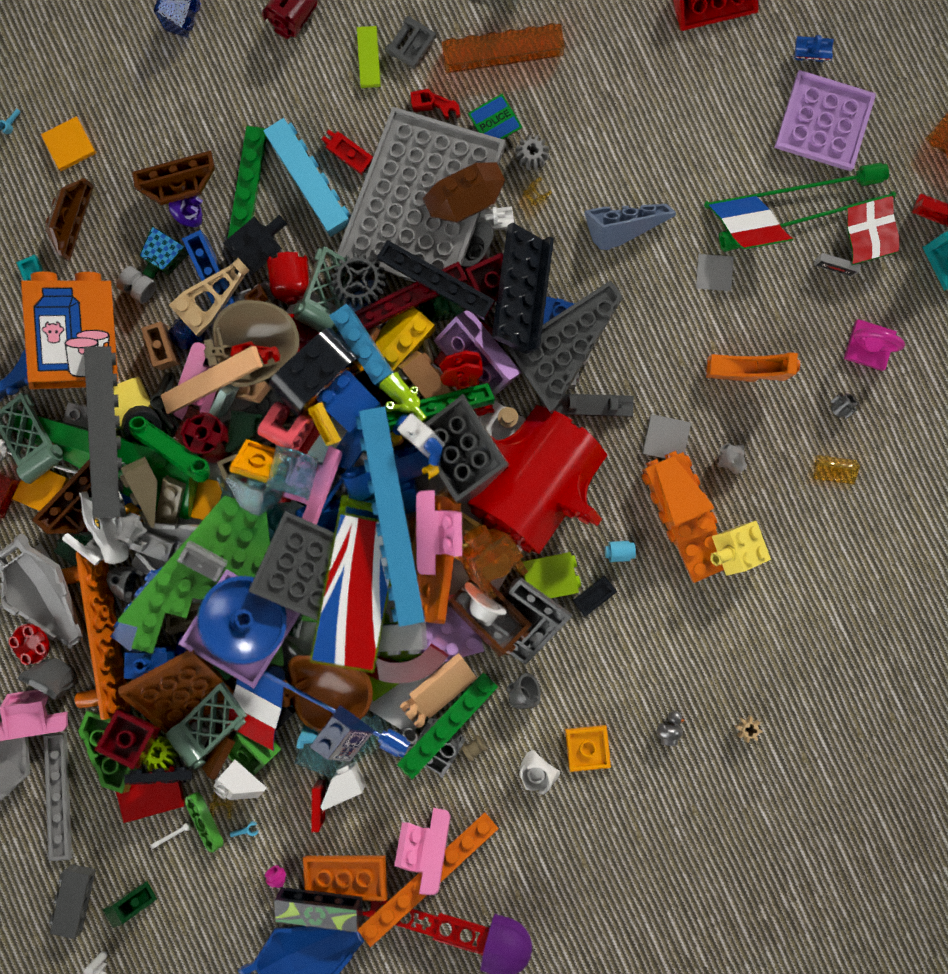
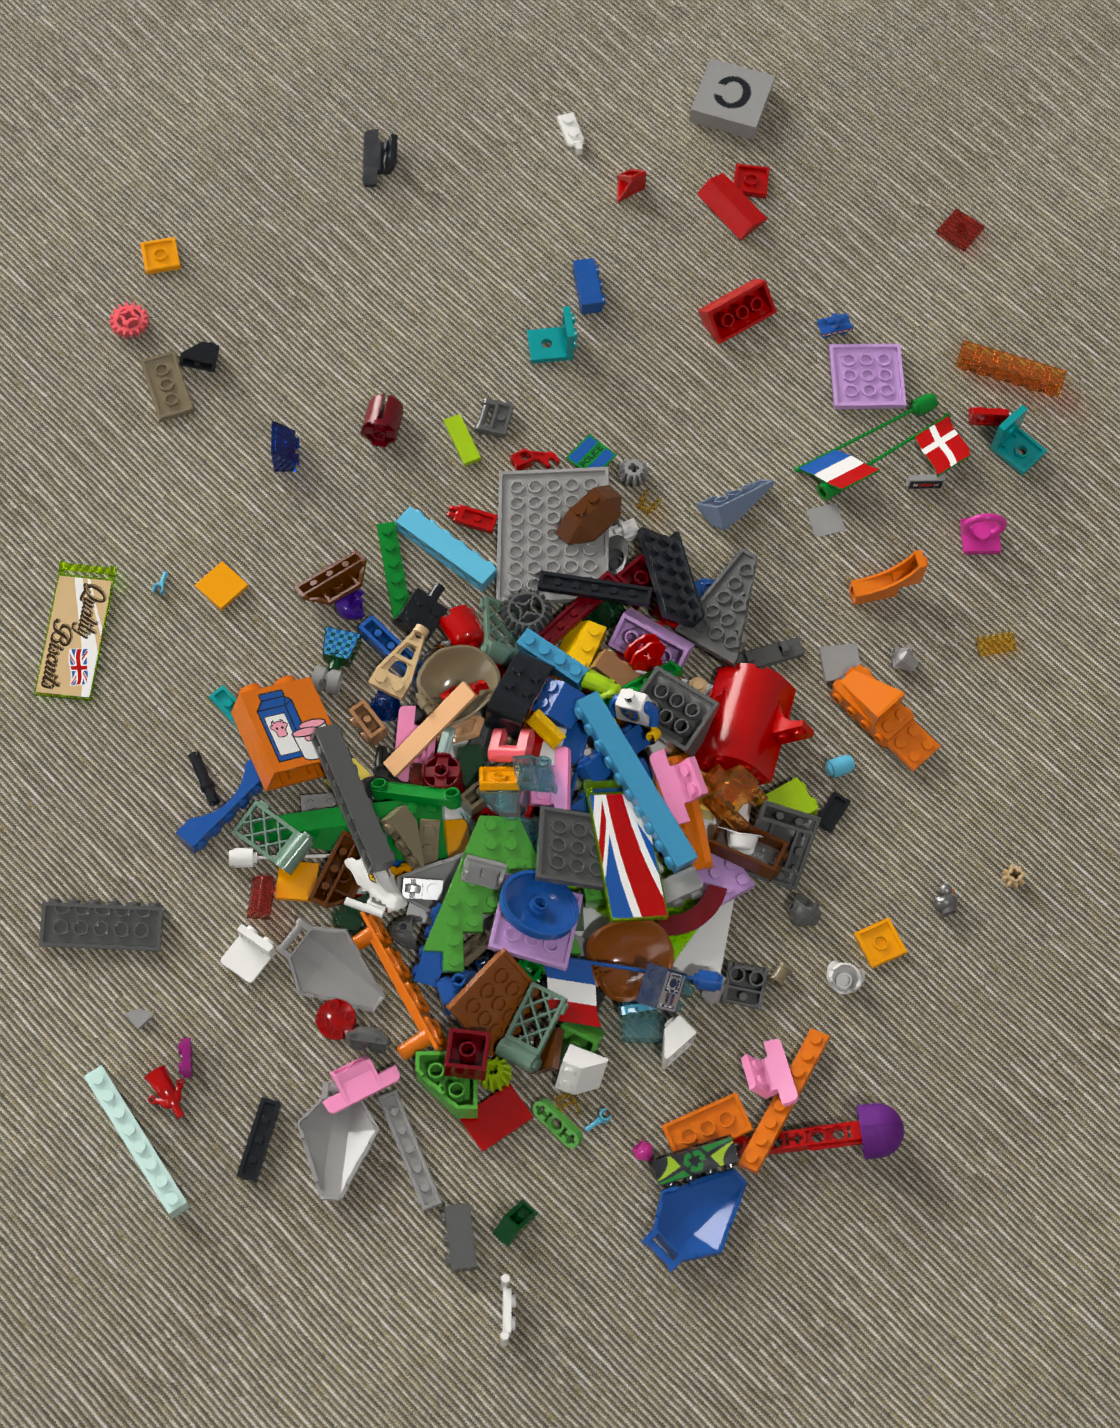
camera: 25 degrees left, 20 degrees down
reddish brown wedge [45,178,94,261] -> none
light grey rock [115,513,148,546] -> none
black wing [124,767,192,785] -> none
white hinge [151,823,191,849] -> none
red tile [311,780,326,832] -> none
green plate [396,672,498,780] -> none
light nougat tile [400,653,477,729] -> none
clear orange brick [441,23,565,74] -> none
light yellow brick [710,520,771,576] -> none
dark grey gear [831,392,857,419] -> none

